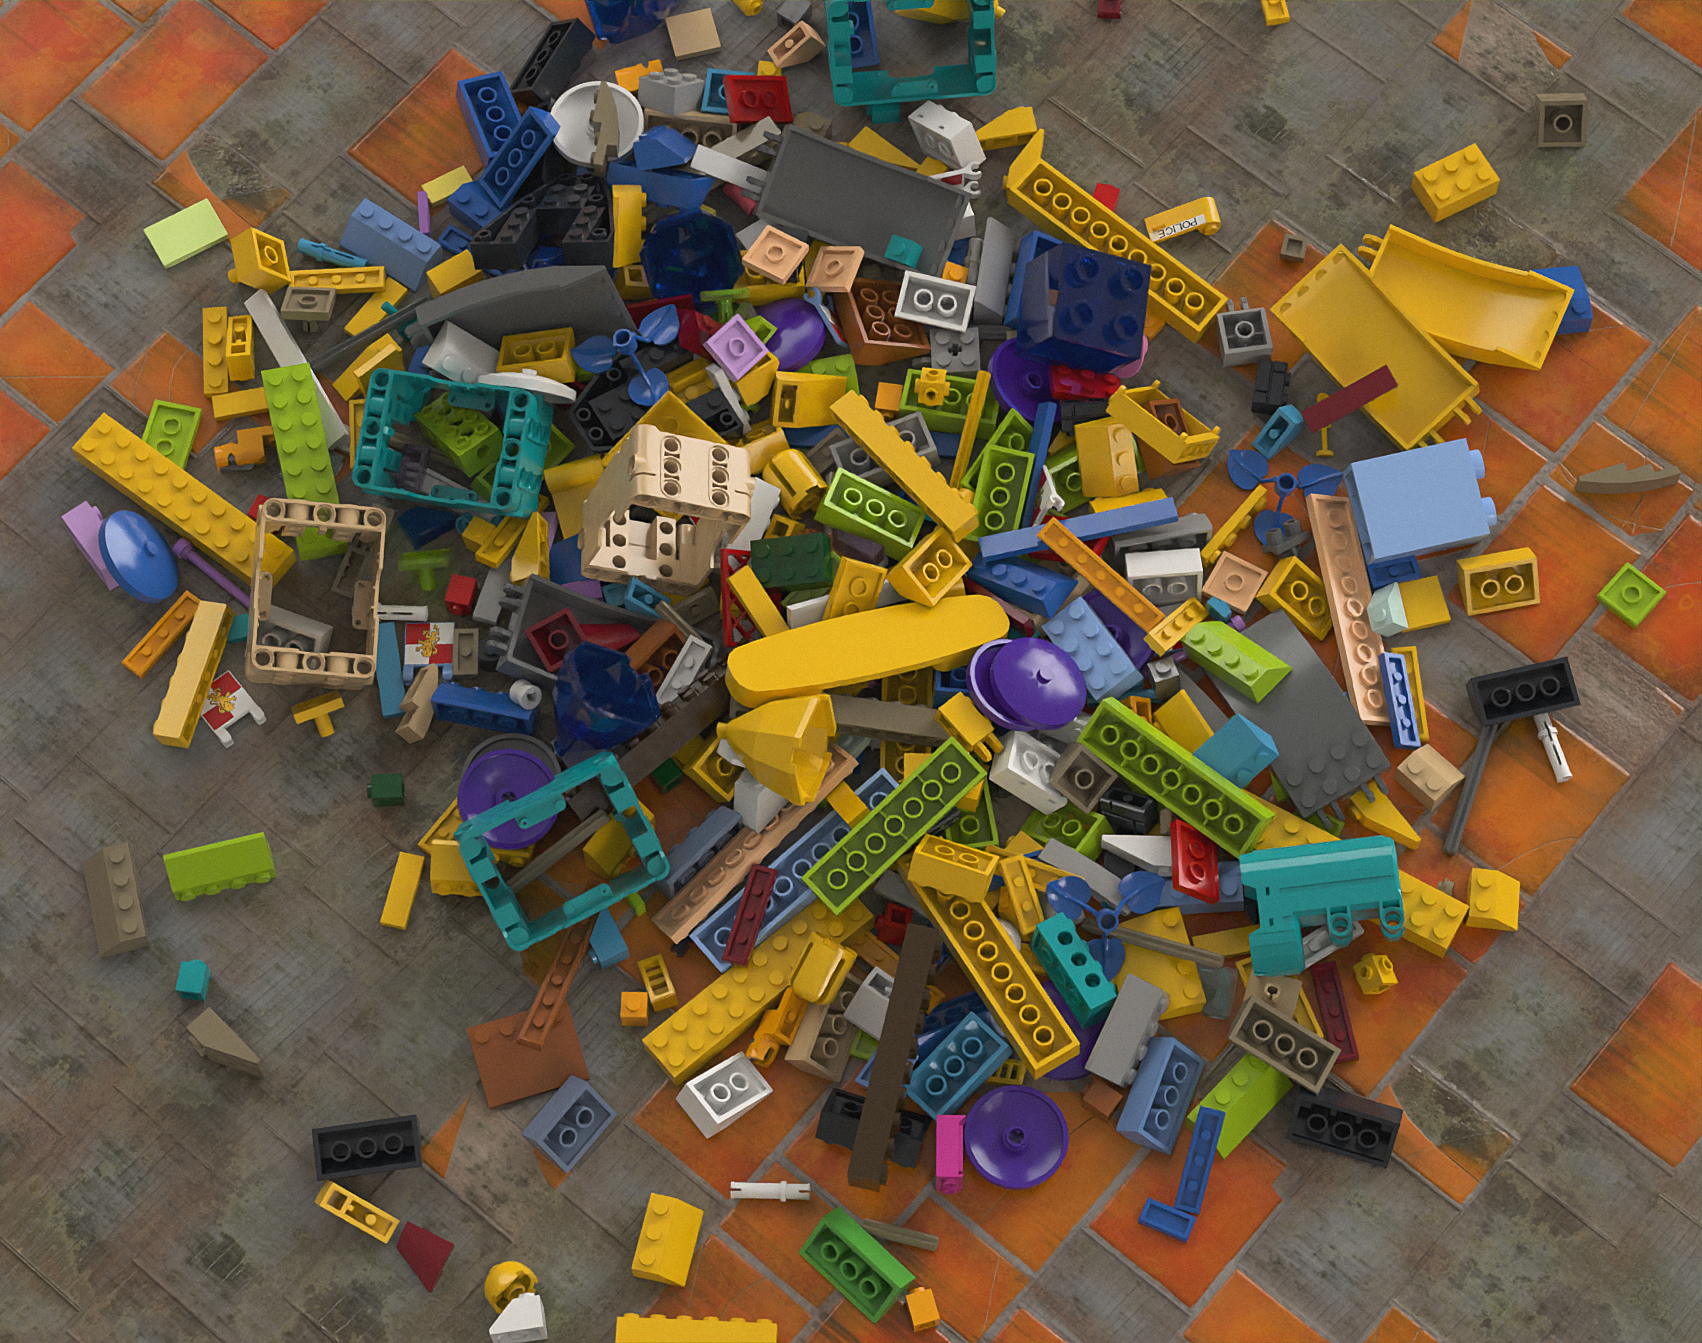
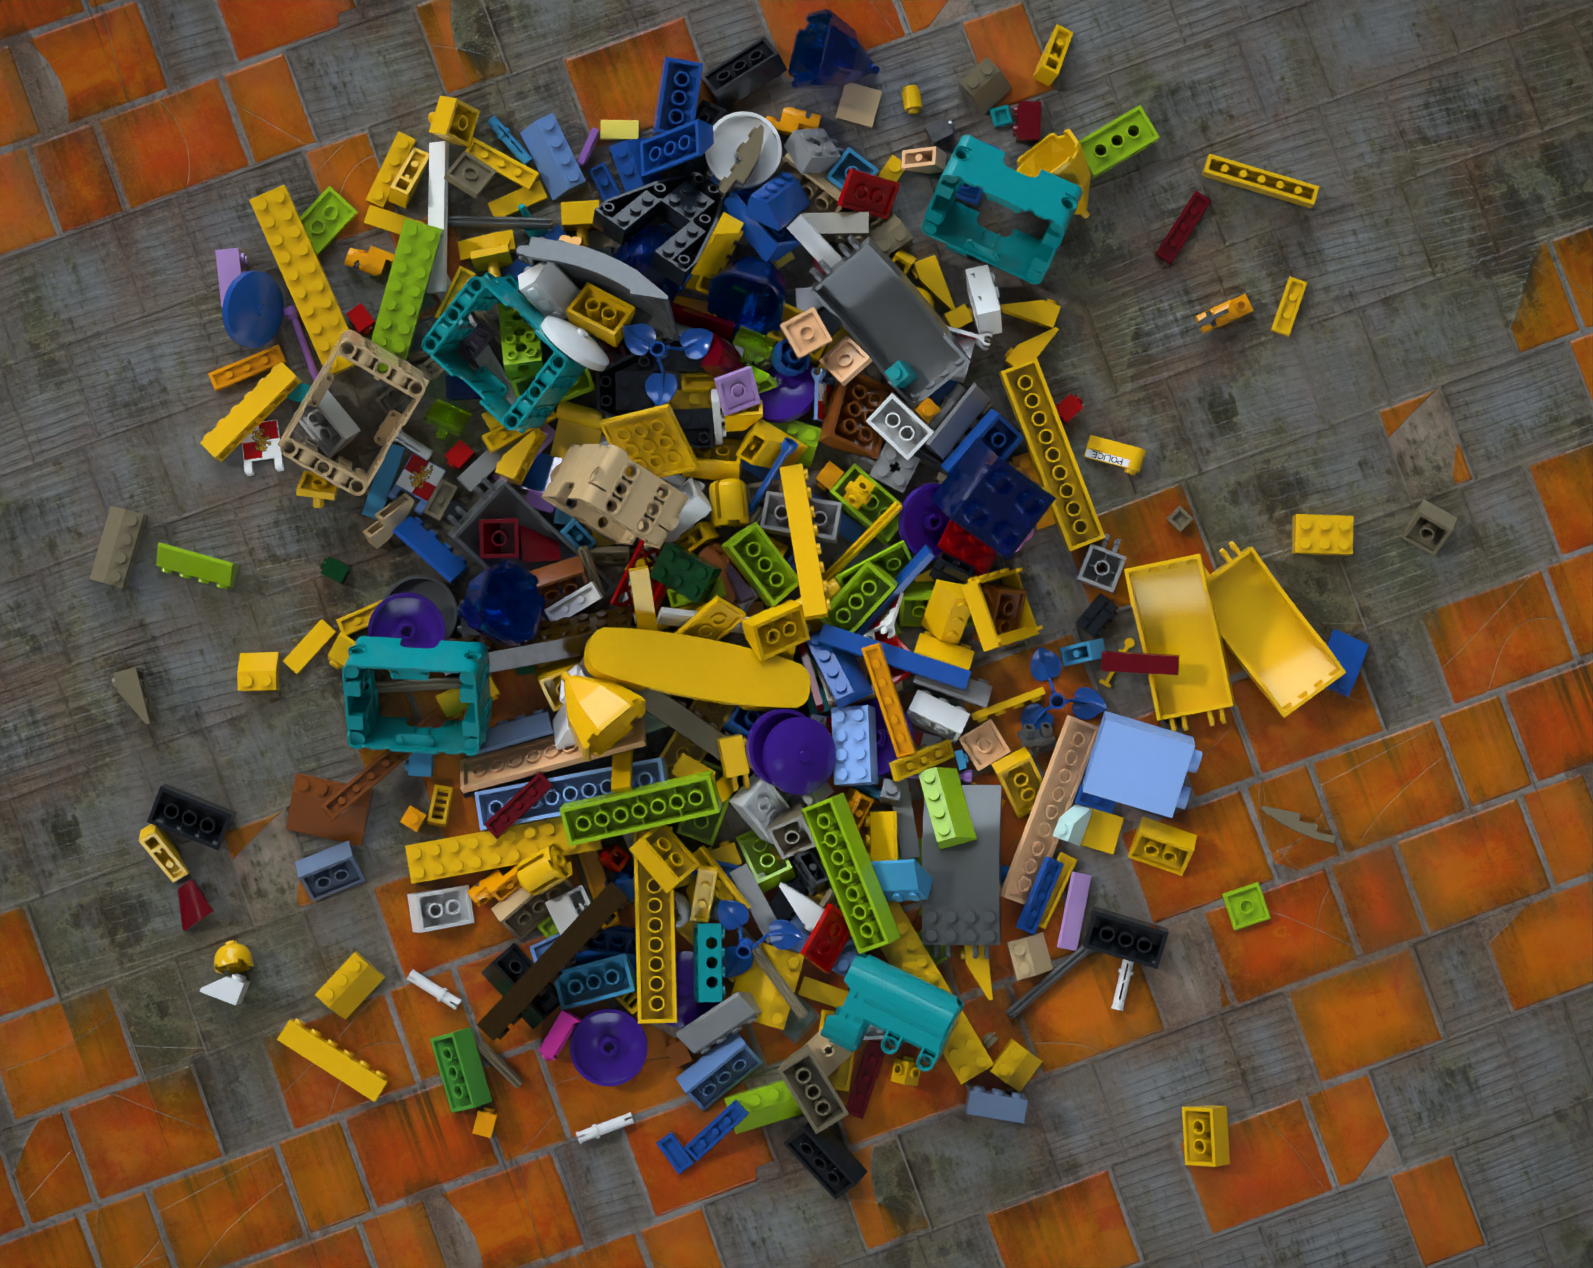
camera: 25 degrees right, 20 degrees up
yellowish green tile [143,198,229,270] -> none
teal brick [175,959,211,1001] -> none
white wheel [509,679,542,710] -> none
none -> yellow slope [237,652,280,692]
none -> white pin [576,1112,635,1144]
none -> blue piece [748,437,798,516]
none -> blue cylinder [771,338,810,377]
none -> sand blue brick [964,1085,1028,1124]
none -> lavender tile [1057,872,1092,951]
none -> light orange plate [1195,293,1254,333]

